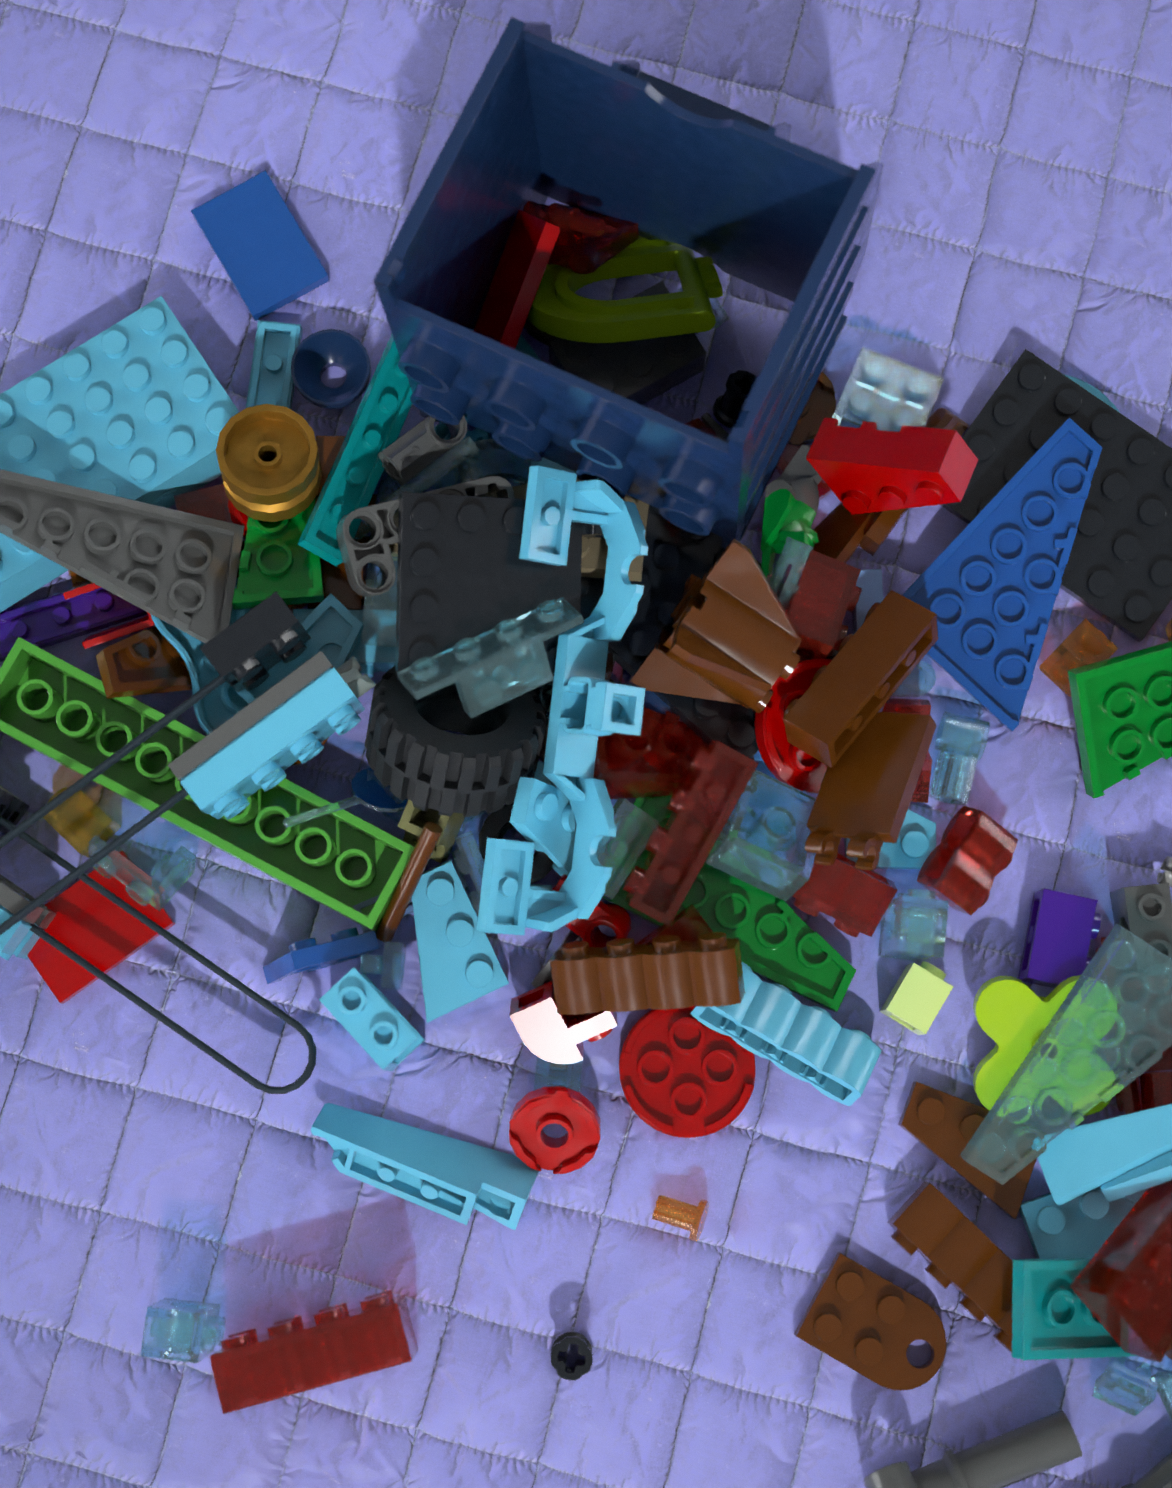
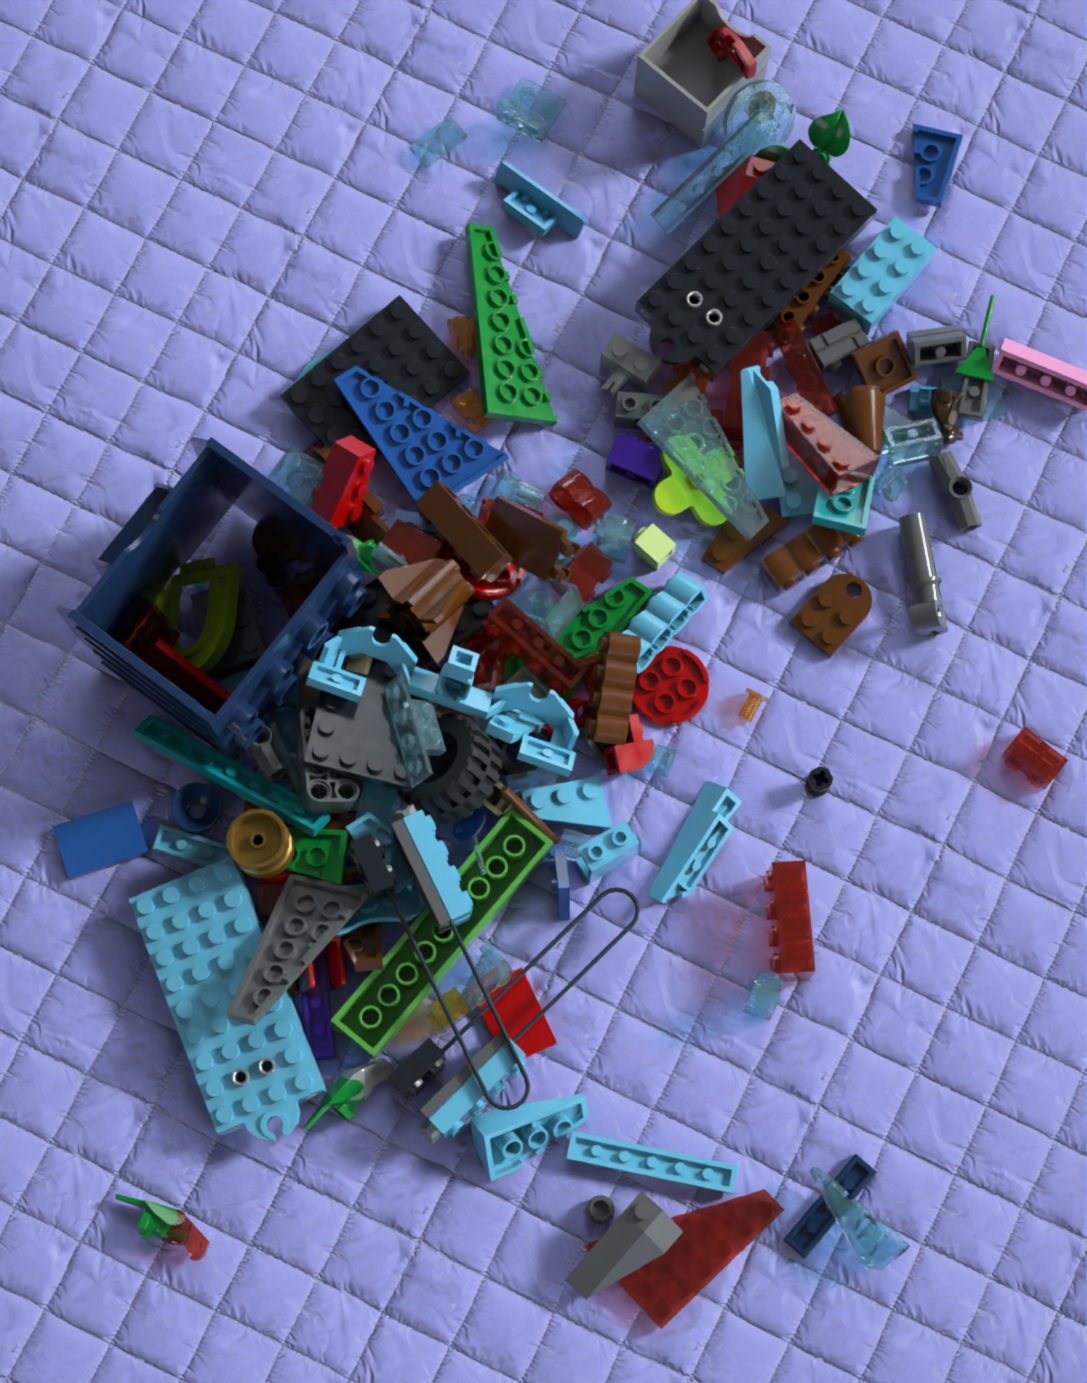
camera: 80 degrees left, 5 degrees down
red tile [509,1086,601,1174] -> none

